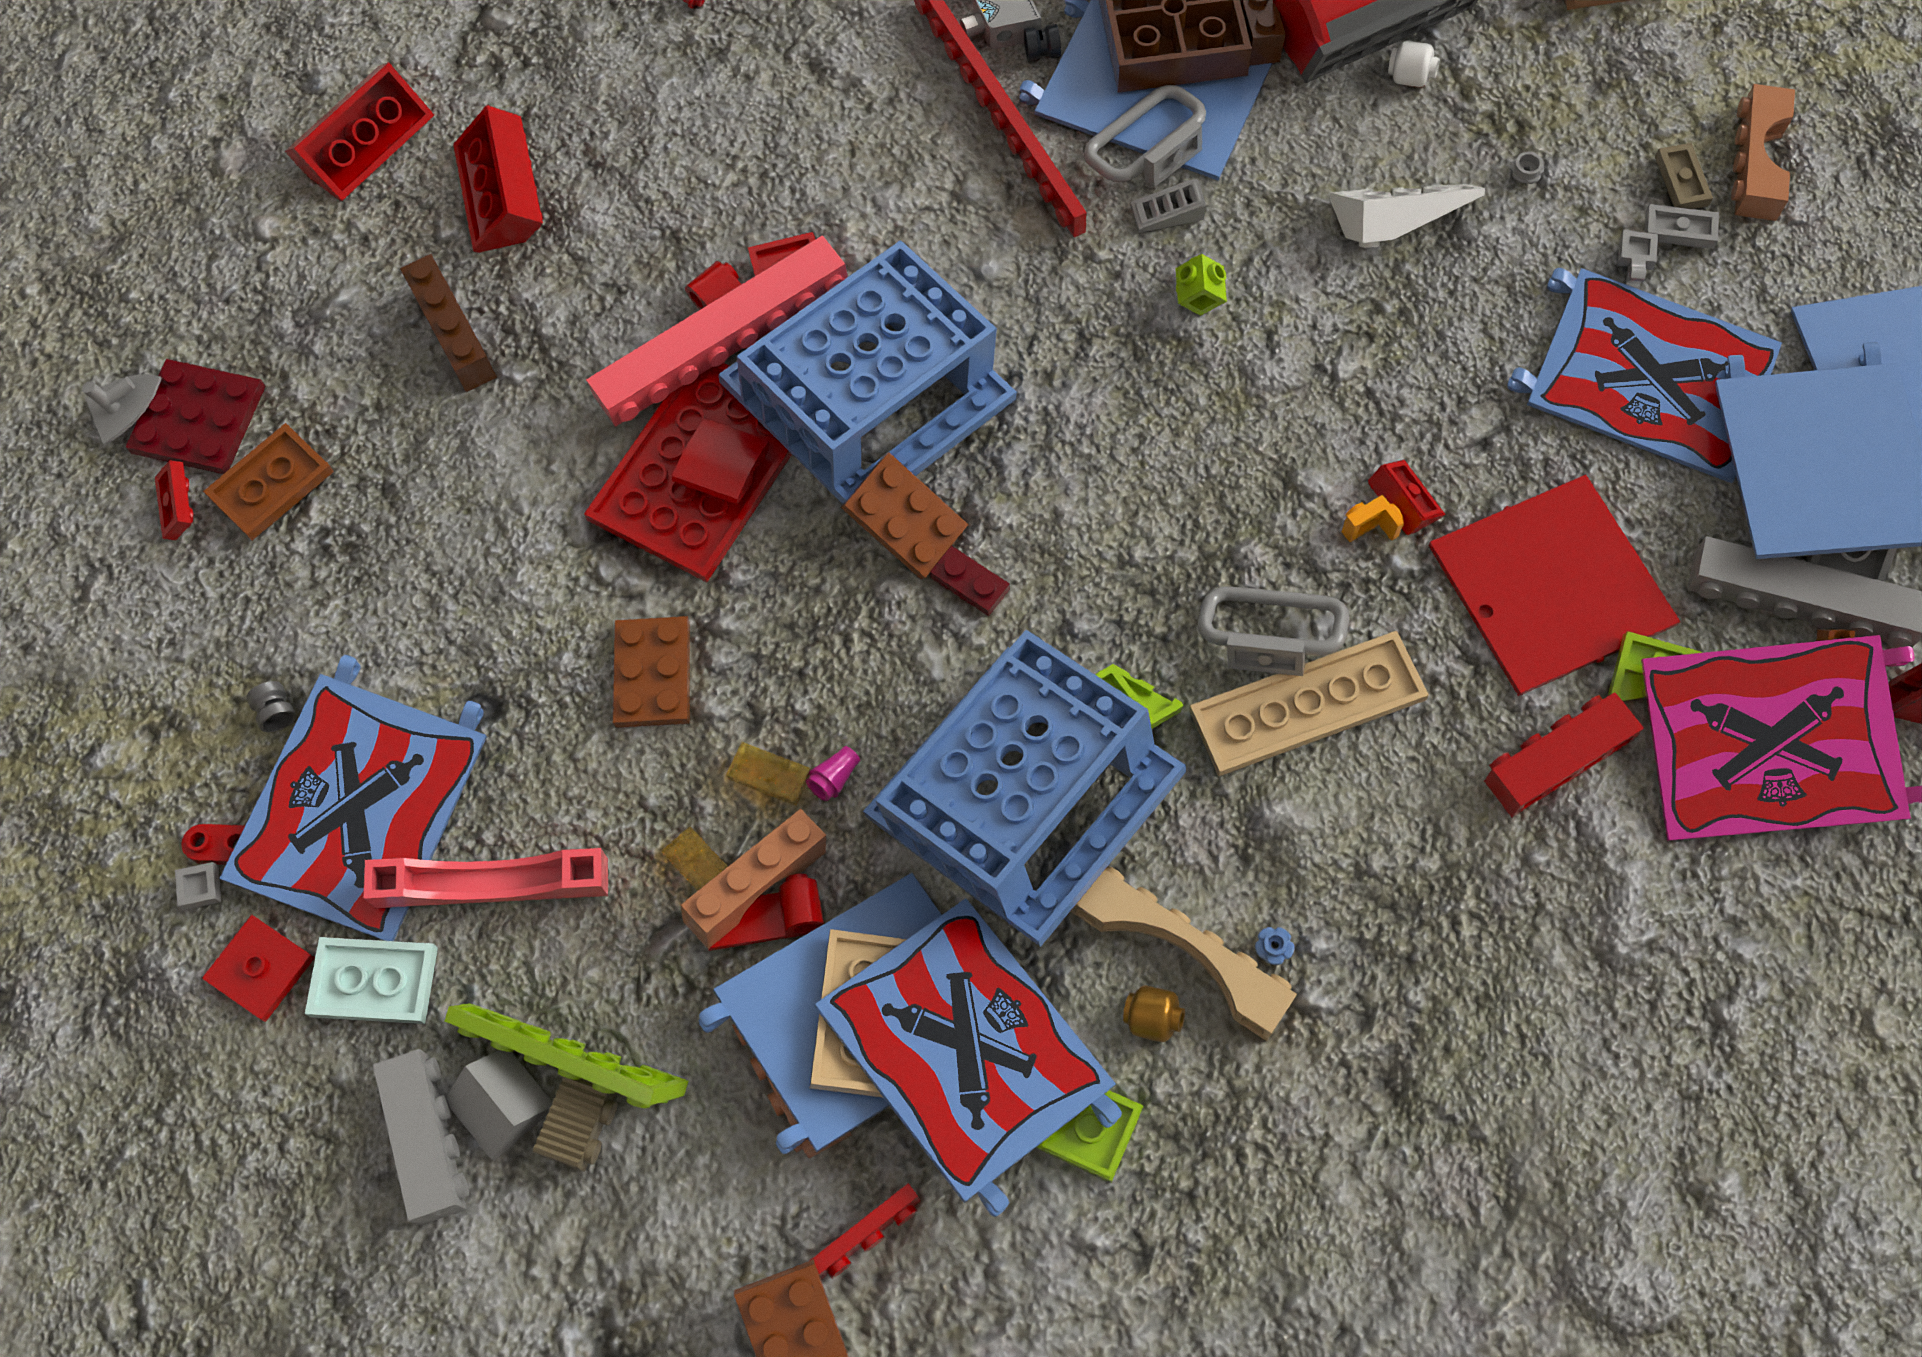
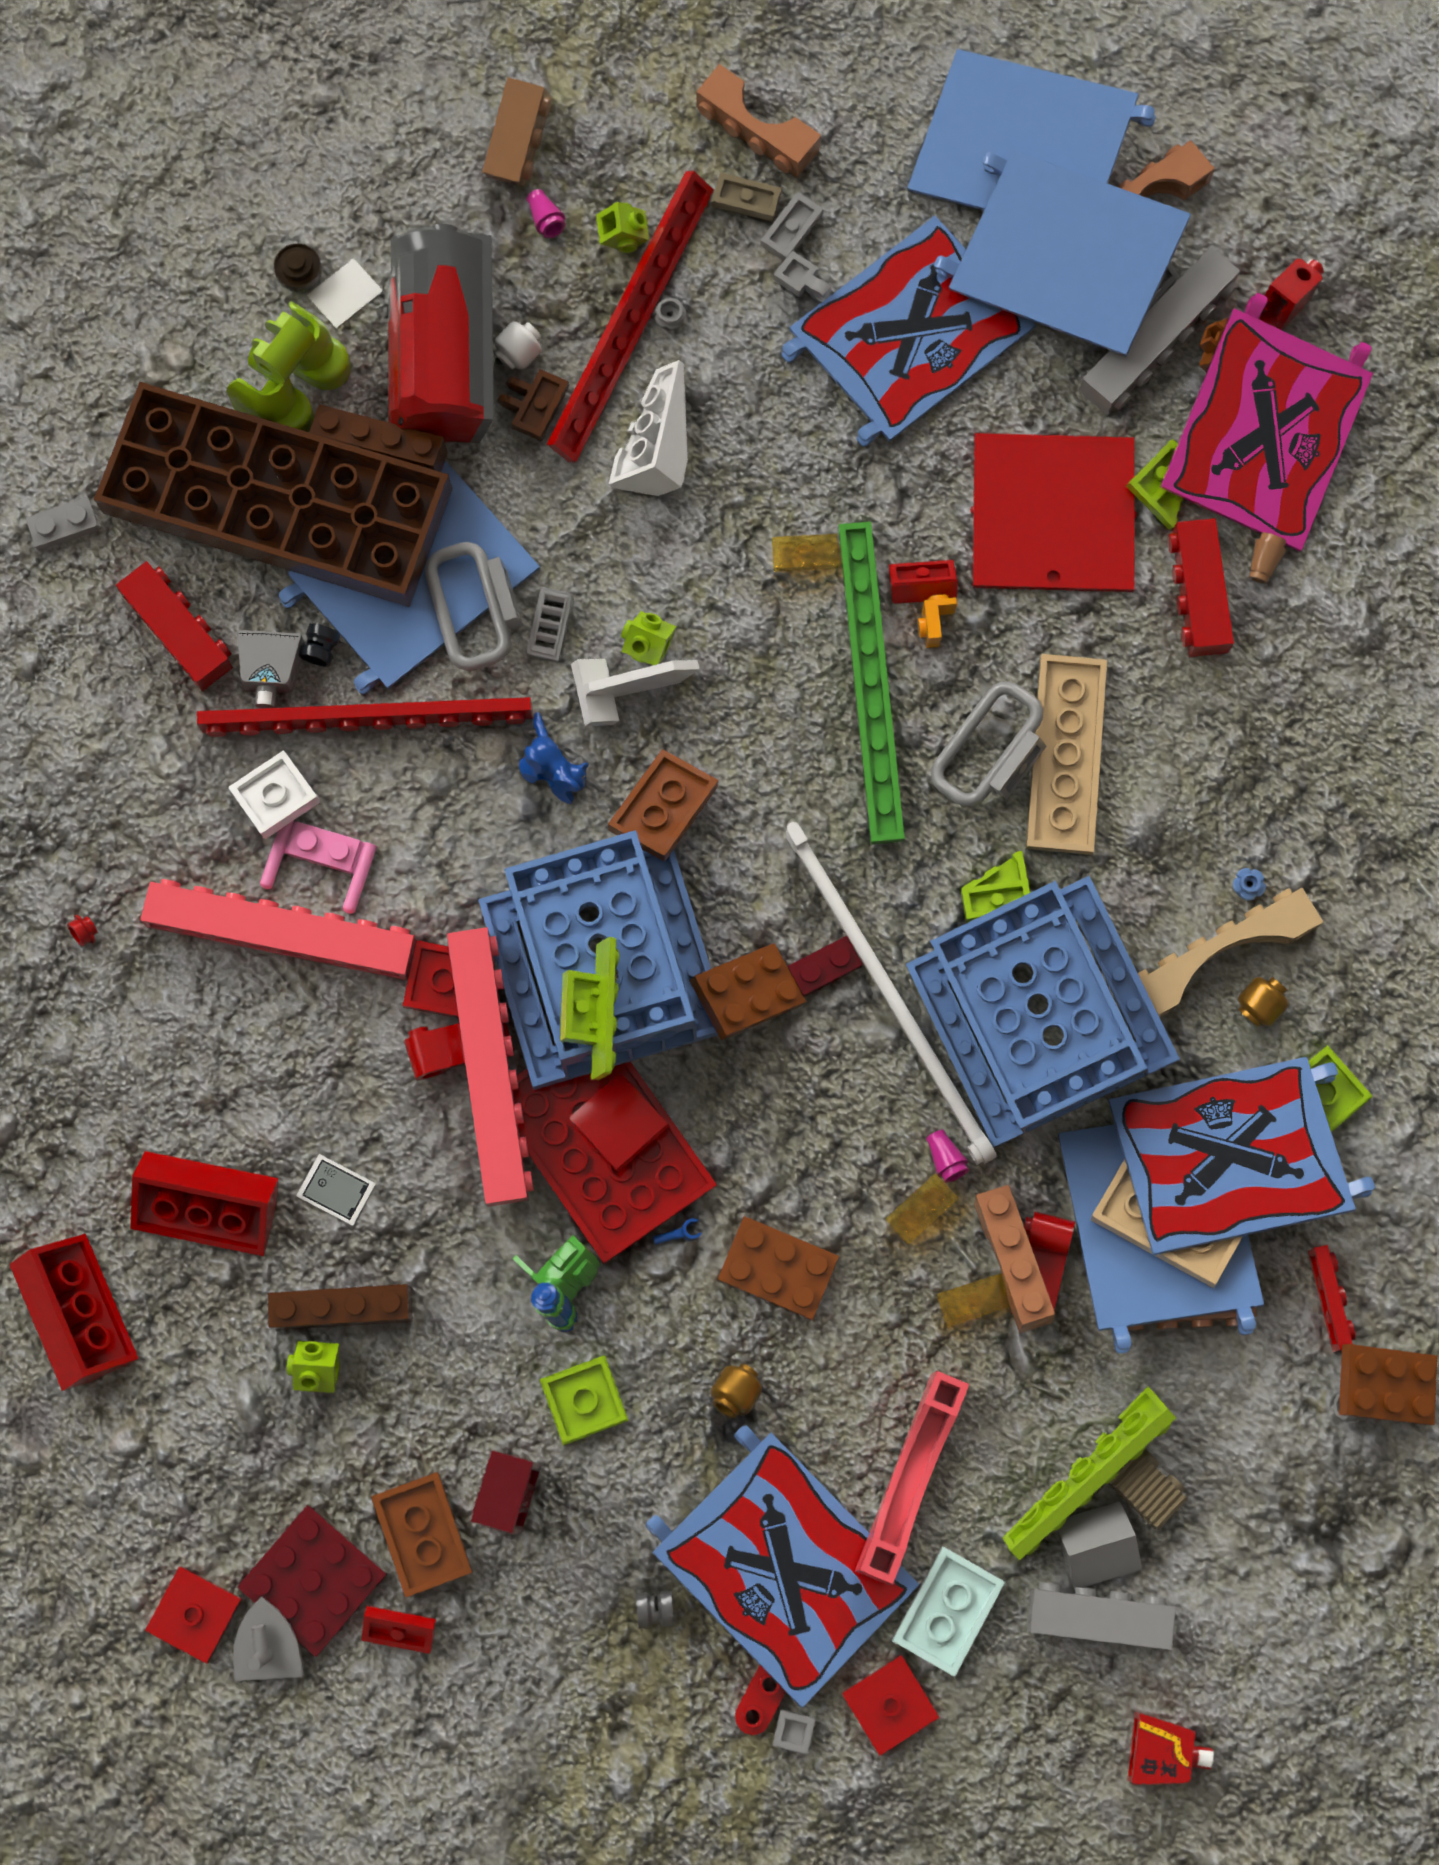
camera: 70 degrees left, 10 degrees up
none -> coral brick [140,879,416,981]
none -> red plate [145,1566,242,1664]
none -> white plate [228,750,320,839]
none -> bright pink plate [260,821,377,914]
none -> lime brick [287,1341,340,1393]
none -> sticker [296,1154,376,1226]
none -> dark red brick [470,1450,541,1534]
none -> reddish brown hinge [497,369,569,441]
none -> bright green piece [512,1235,600,1332]
none -> blue animal [519,712,589,804]
none -> dark pink cone [527,189,566,238]
none -> lime tile [540,1355,629,1446]
none -> red plate [546,171,714,462]
none -> lime bracket [560,937,619,1080]
none -> white piece [571,659,700,726]
none -> lime brick [596,202,649,253]
none -> dark orange plate [608,749,718,862]
none -> blue hand [653,1218,702,1245]
none -> pearl gold head [711,1364,762,1418]
none -> clear yellow plate [771,534,839,572]
none -> white hinge [786,822,997,1165]
none -> bright green plate [838,522,905,845]
none -> red torso [1127,1712,1213,1784]
none -> medium nougat cone [1249,532,1287,584]

